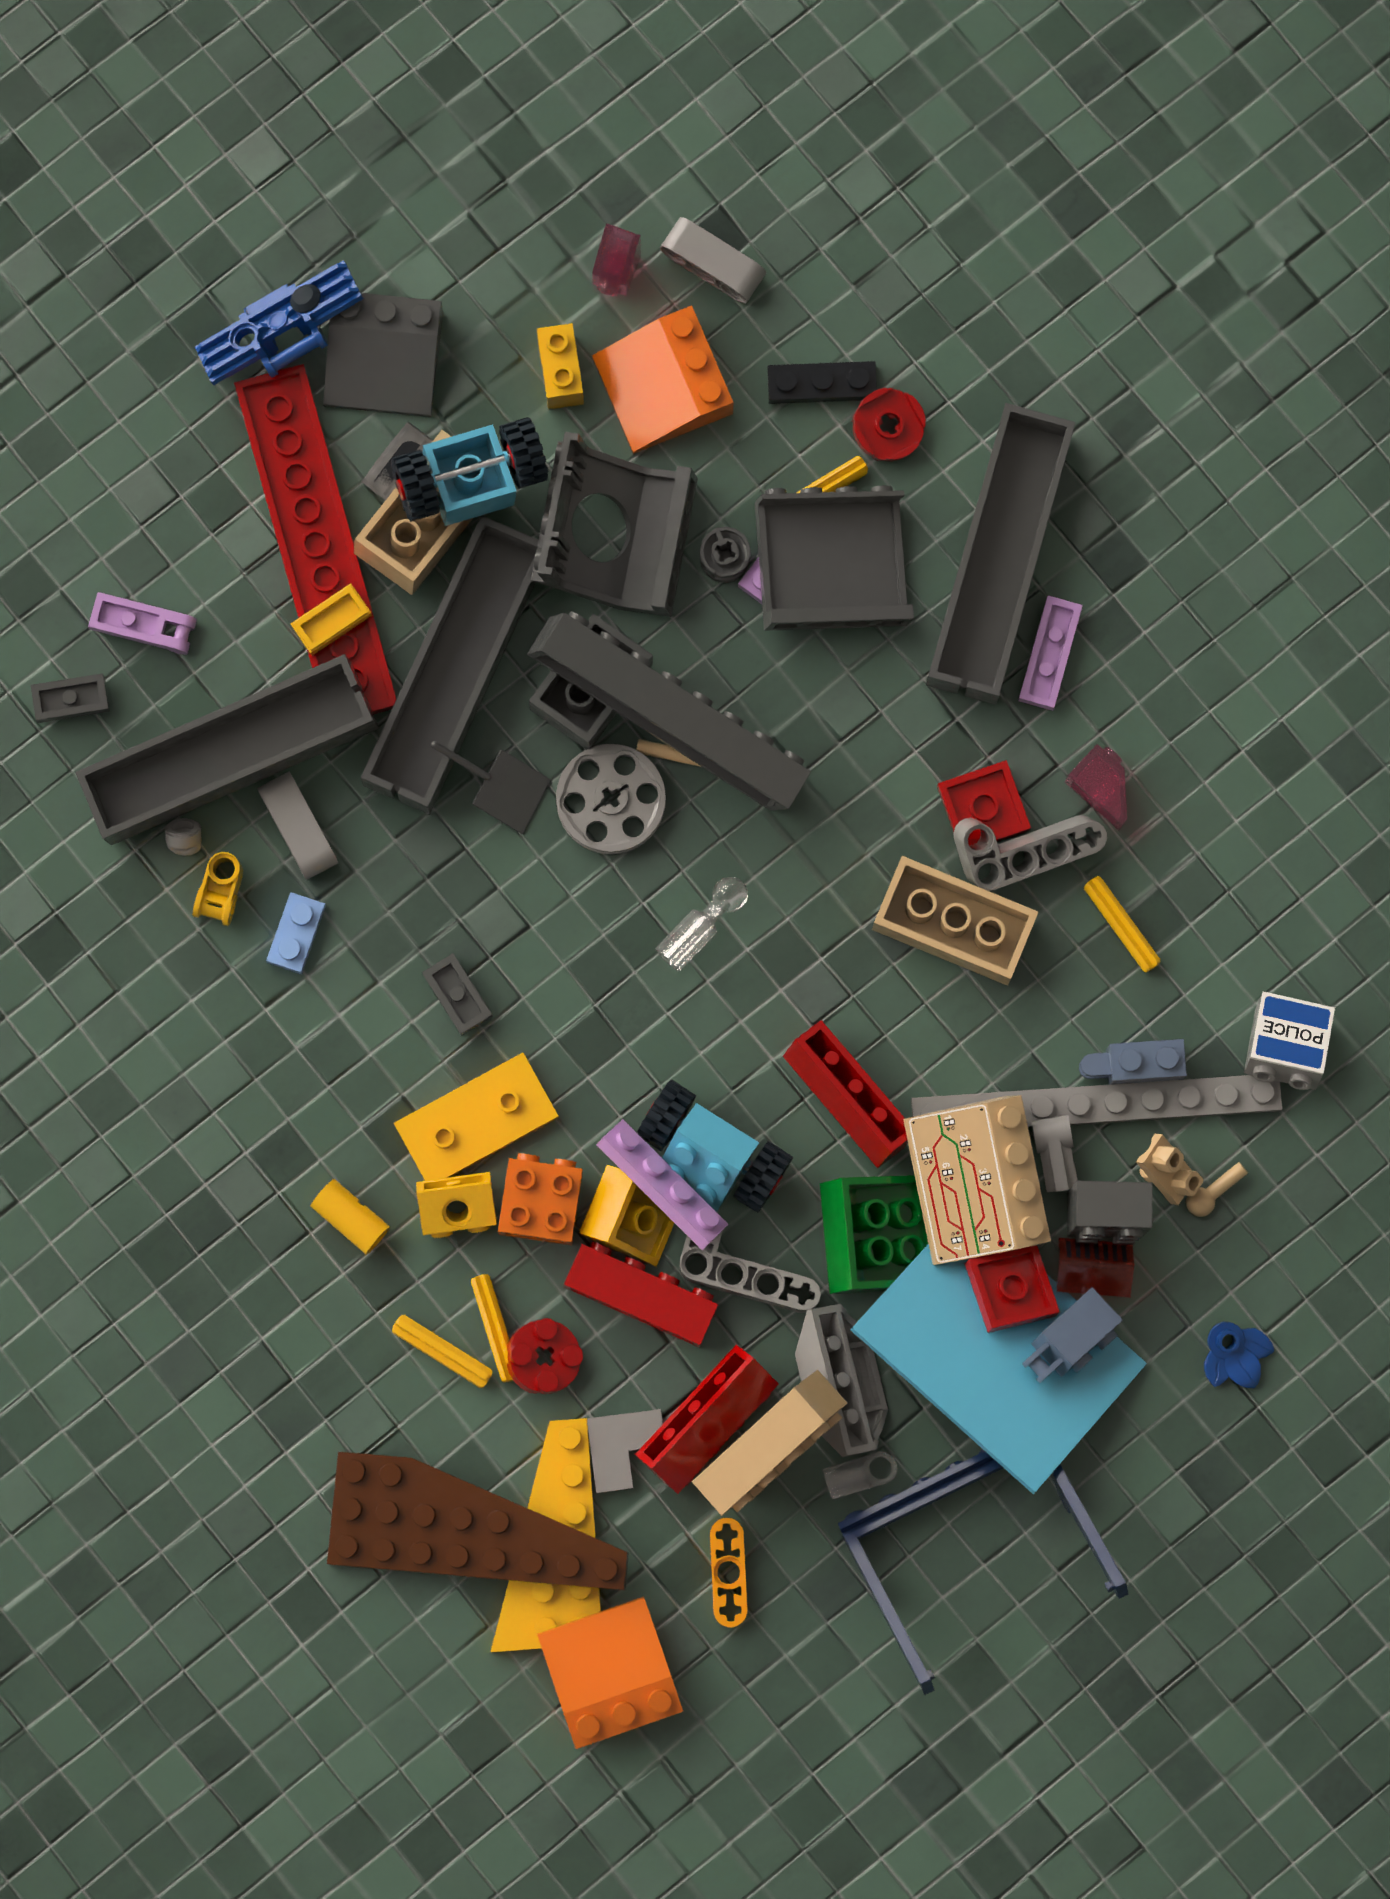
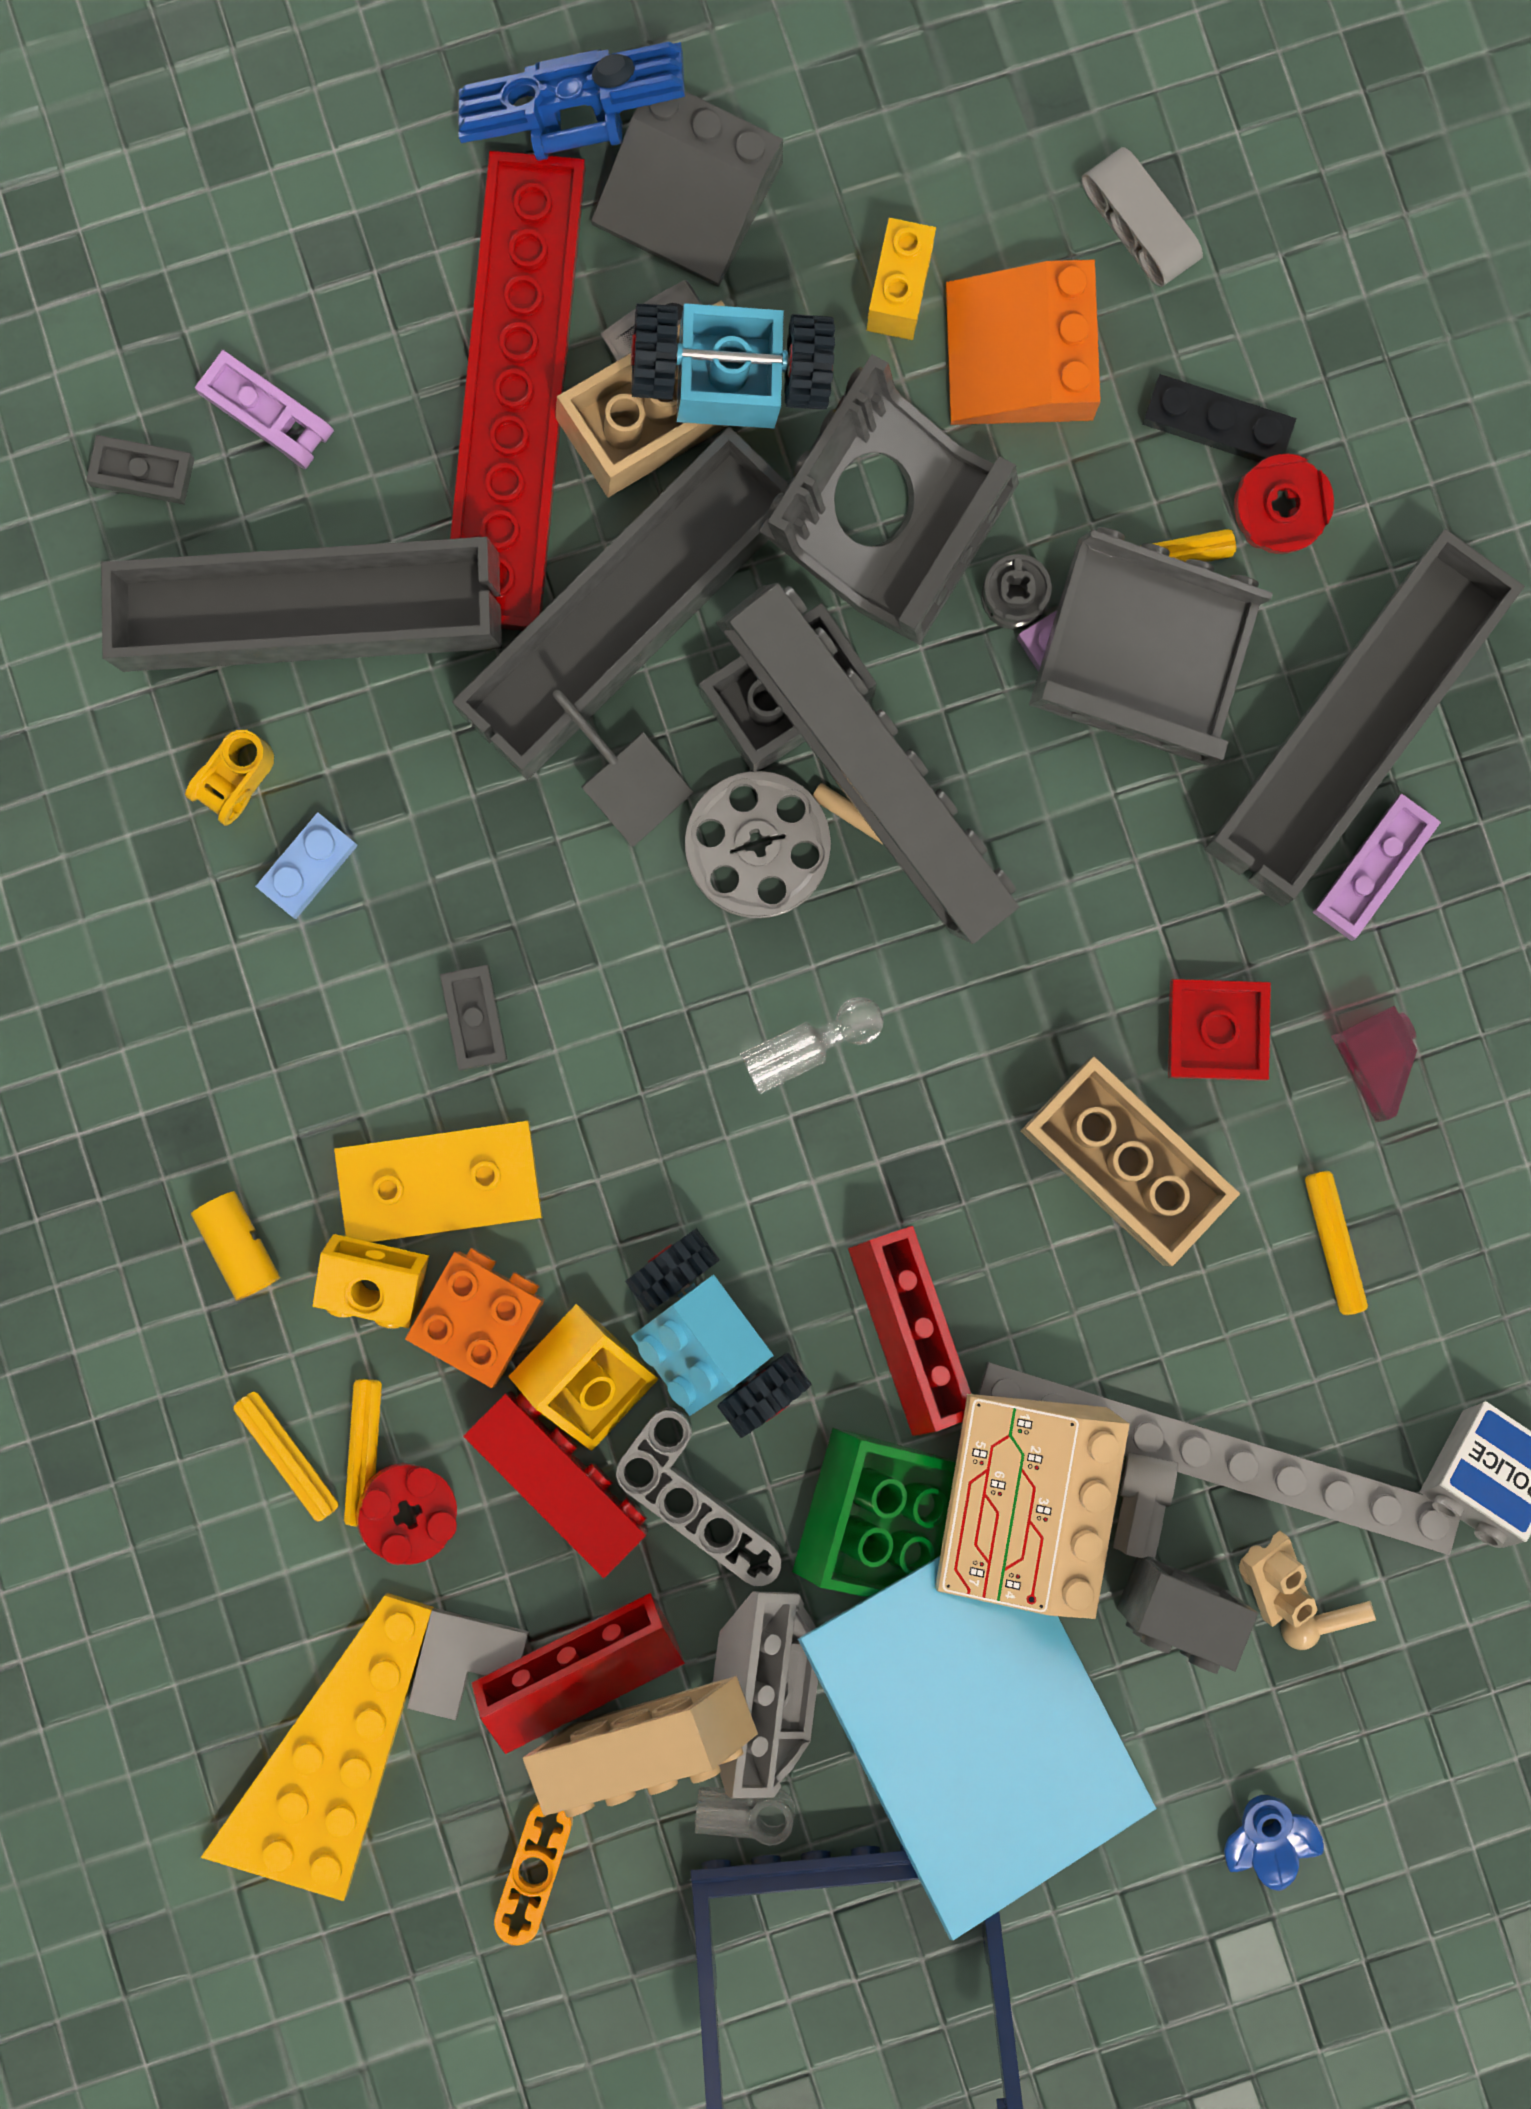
camera: 25 degrees right, 5 degrees up
light grey tile [165,818,202,856] -> none
light grey beam [257,771,338,880] -> none
yellow tile [291,584,372,656] -> none
reddish brown wing [327,1452,629,1590] -> none
orange slope [537,1596,683,1749] -> none
clear pink slope [592,224,641,296] -> none
lavender plate [596,1119,728,1250] -> none
light grey beam [953,815,1107,891] -> none
red plate [965,1245,1060,1333] -> none
sand blue brick [1022,1287,1122,1383] -> none
clear red panel [1056,1238,1135,1298] -> none
sand blue brick [1079,1039,1187,1085] -> none

